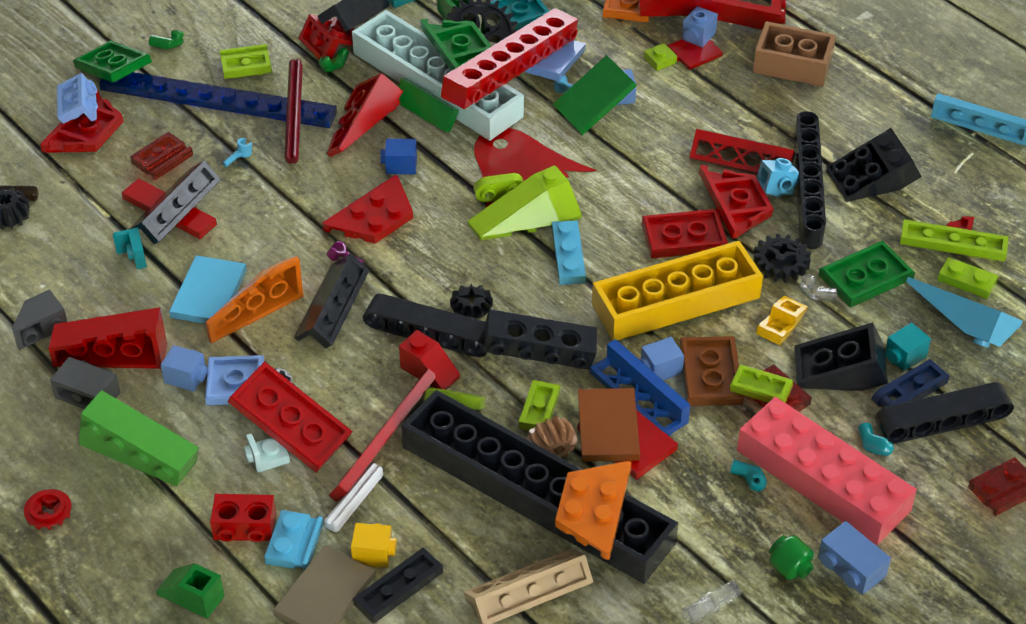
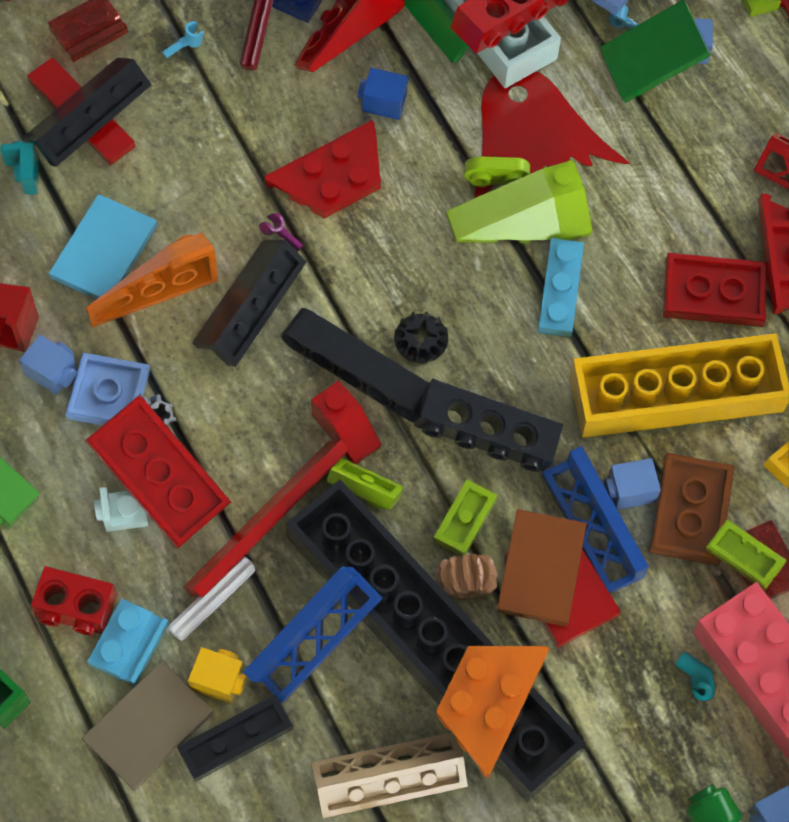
camera: 10 degrees right, 20 degrees up
none -> blue fence [243,566,383,703]

